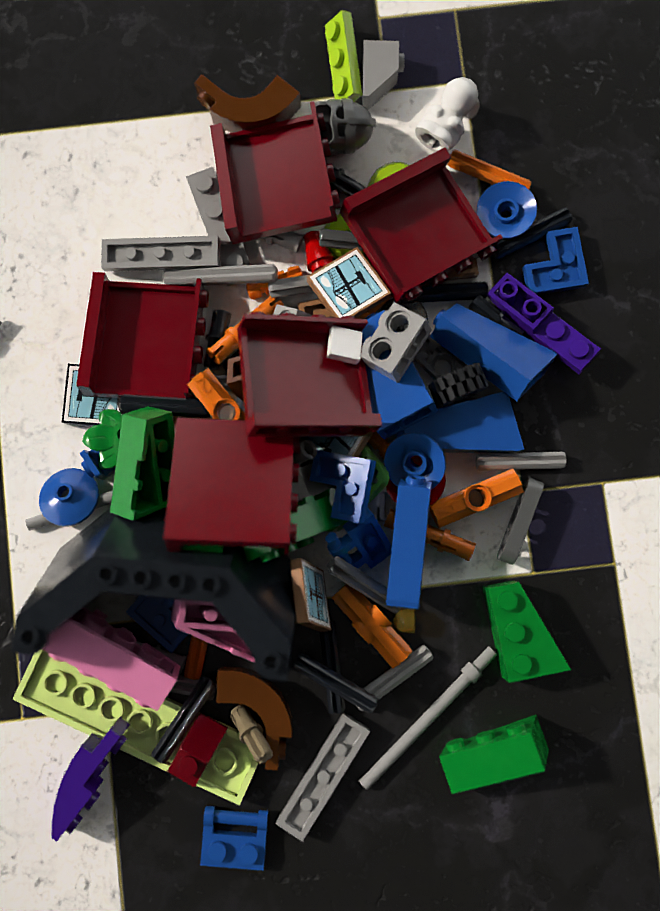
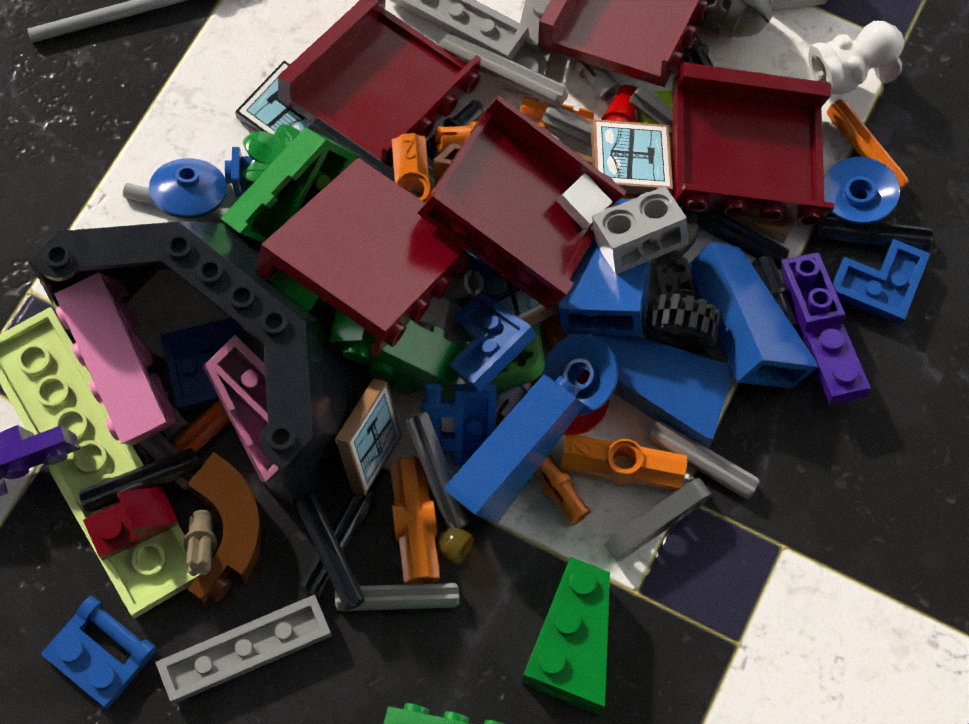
camera: 30 degrees right, 15 degrees down
light grey bar [359,646,497,790] -> none

